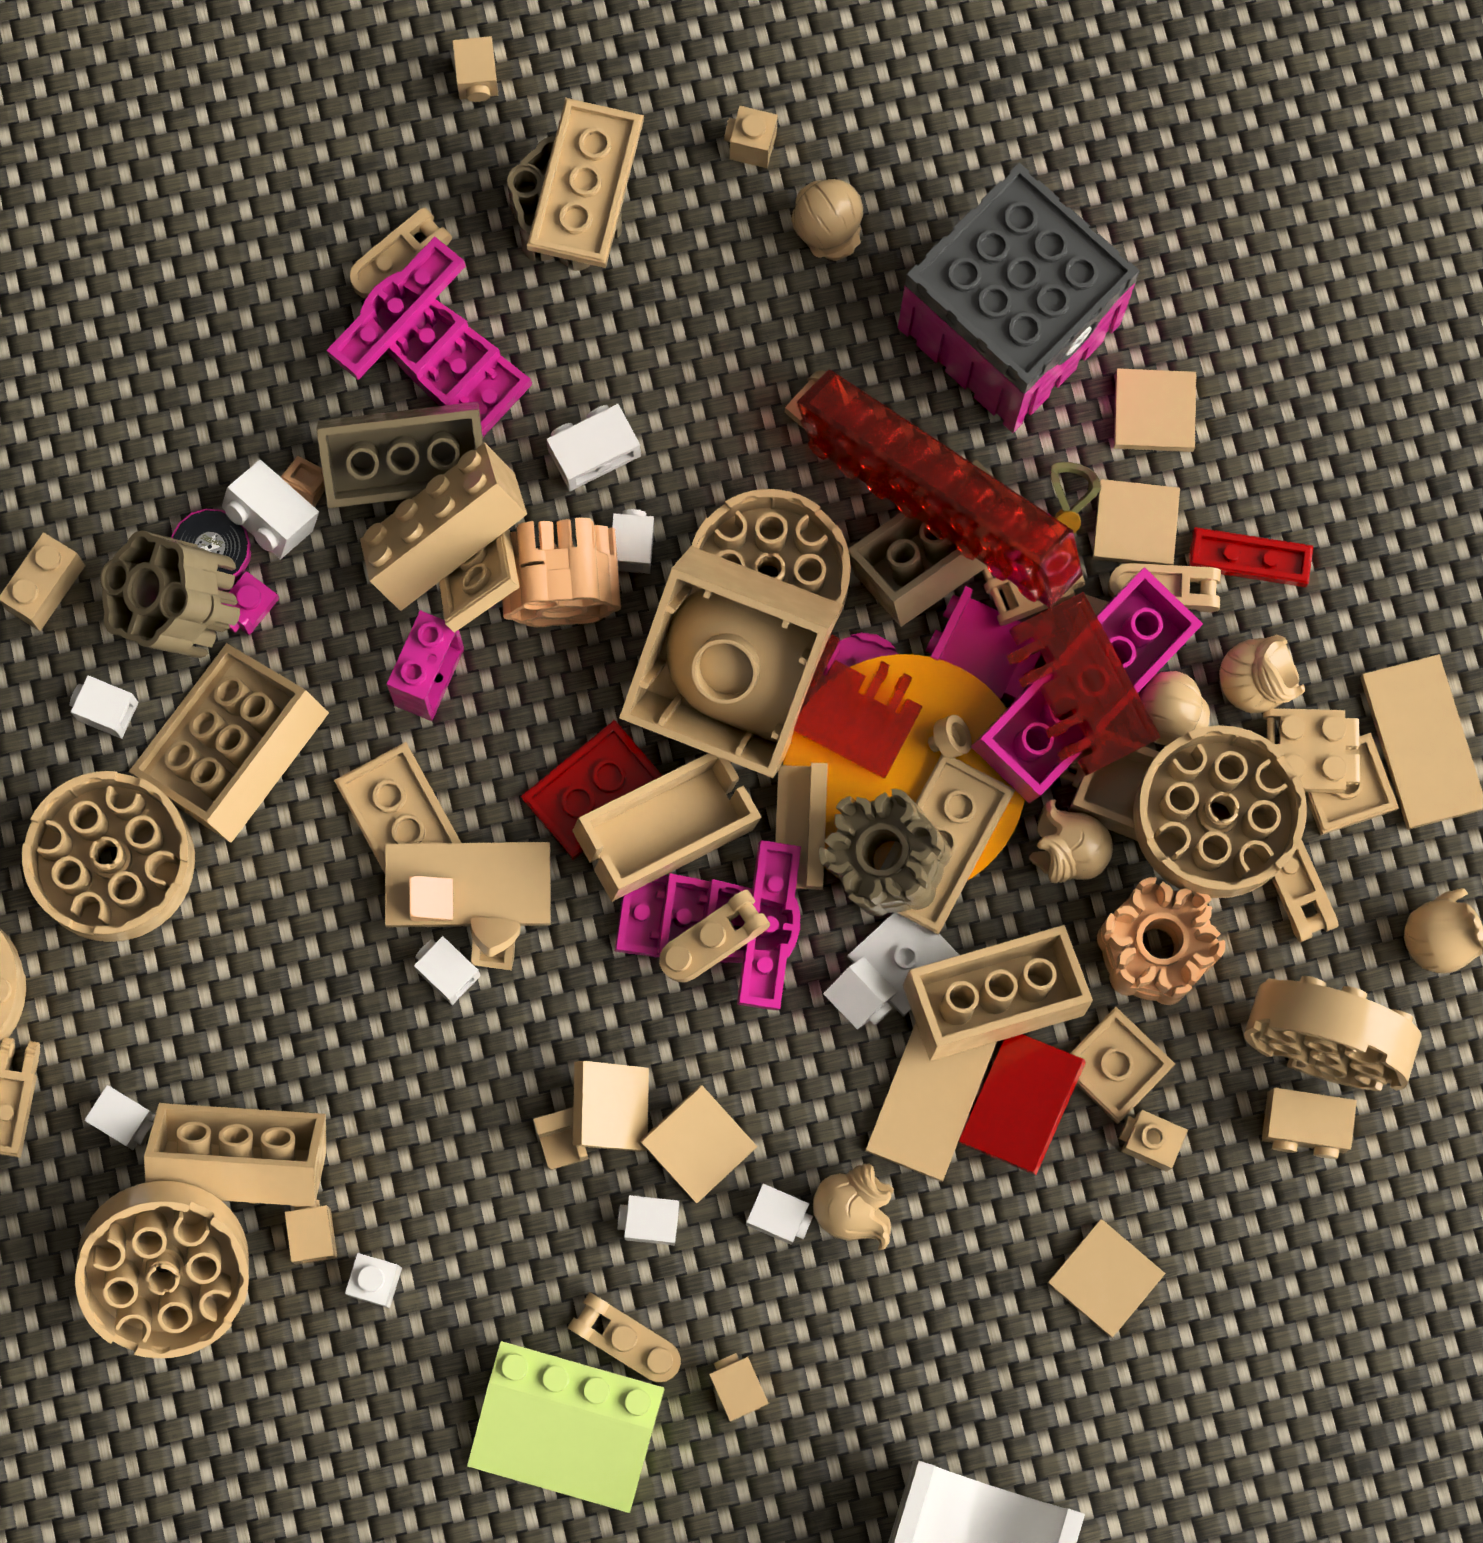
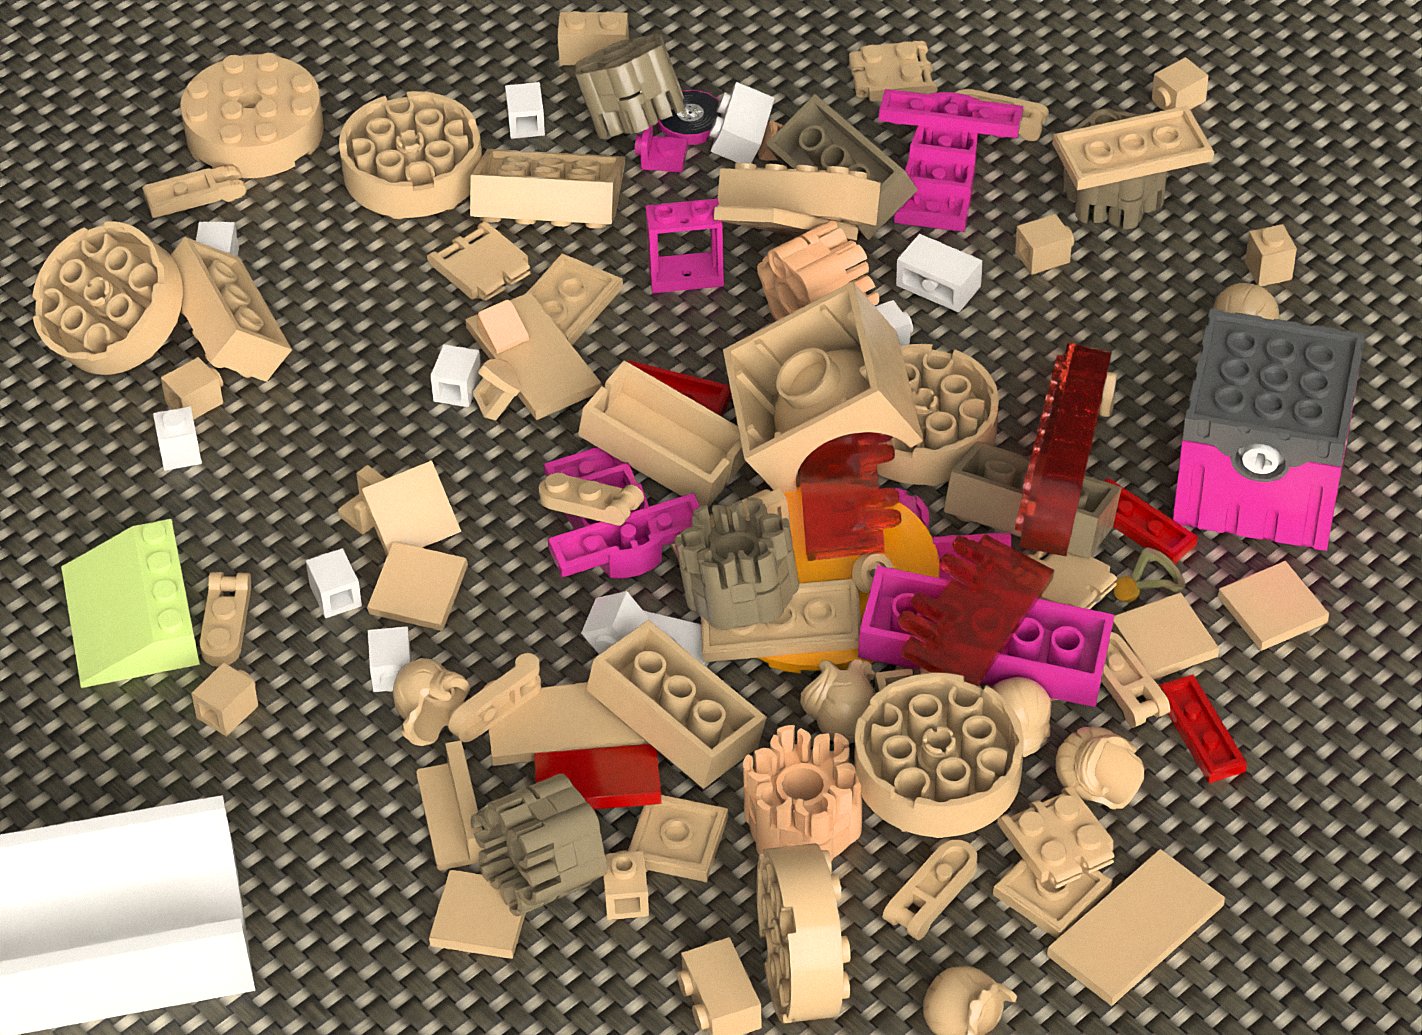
camera: 65 degrees right, 30 degrees down
none -> tan panel [416,740,484,870]
none -> tan plate [427,221,531,301]
none -> tan plate [448,653,541,742]
none -> dark tan piece [471,774,608,916]
none -> tan plate [849,41,938,102]
none -> tan brick [1015,214,1074,275]
none -> red tile [1104,478,1198,564]

